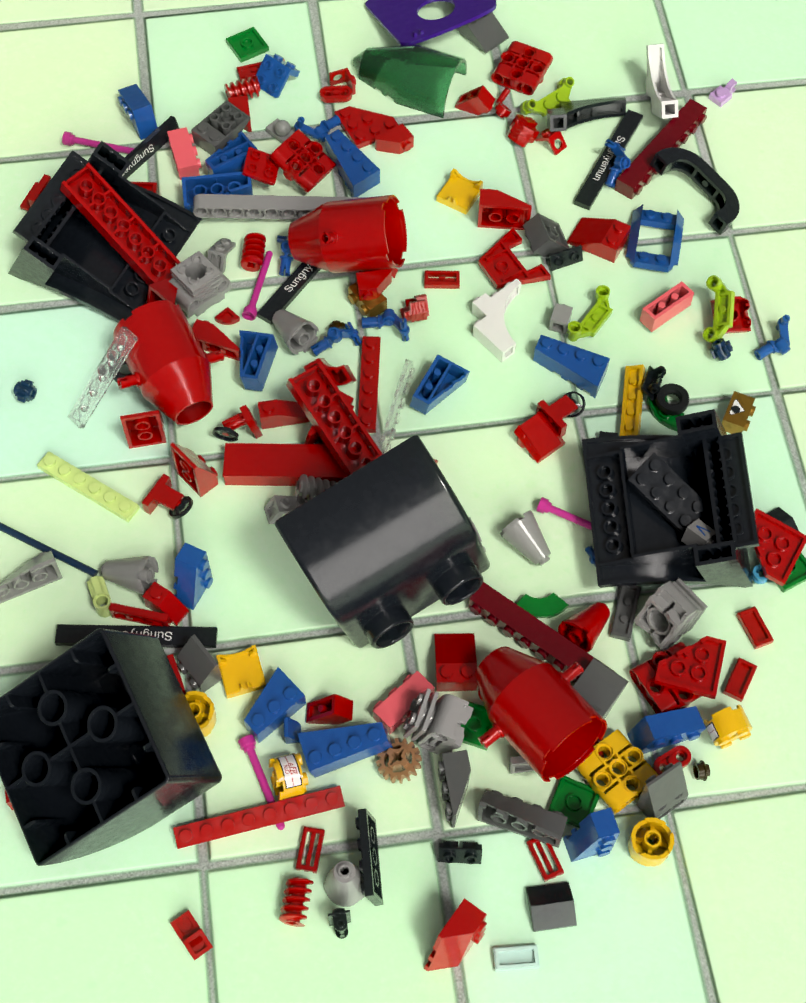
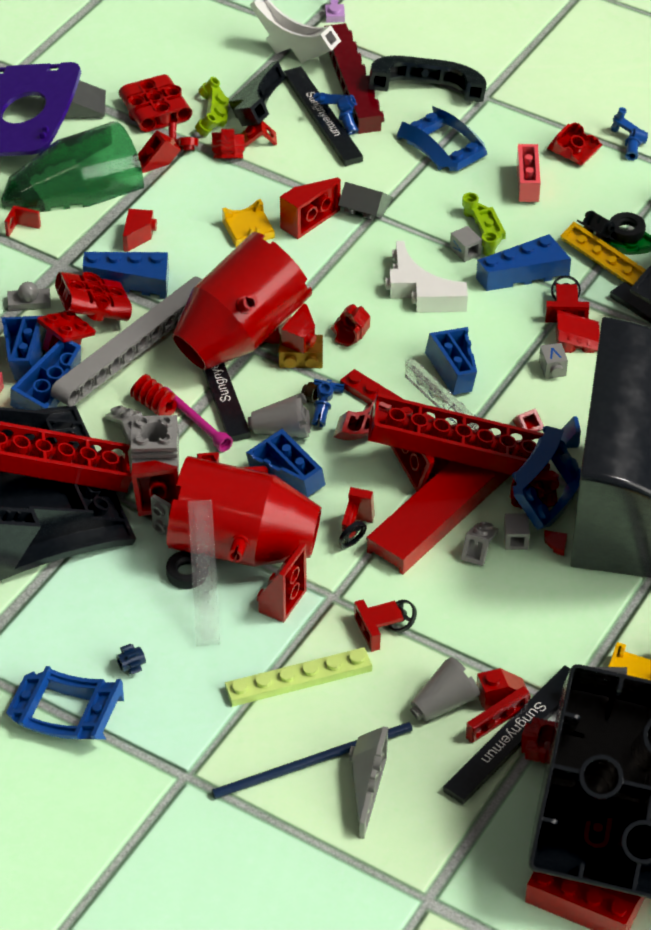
camera: 50 degrees left, 15 degrees down
yellowish green piece [87,576,112,618] -> none
red slope [170,442,218,497] -> none
blue wedge [173,542,213,610] -> none
red slope [258,399,310,429] -> none
blue pin [277,235,293,276] -> none
blue pin [294,115,341,142] -> none
light grey piece [295,474,336,500] -> none
red plate [320,85,352,103] -> none
red plate [334,106,398,149] -> none
blue pin [362,309,410,342] -> none
red tile [424,270,460,289] -> none
red wing [478,228,551,289] -> none
black hinge [546,245,583,271] -> none
red slope [567,217,631,263] -> none
lime plate [702,275,735,343] -> none
dark blue gear [710,338,733,361] -> none
none -> light grey brick [539,343,568,379]

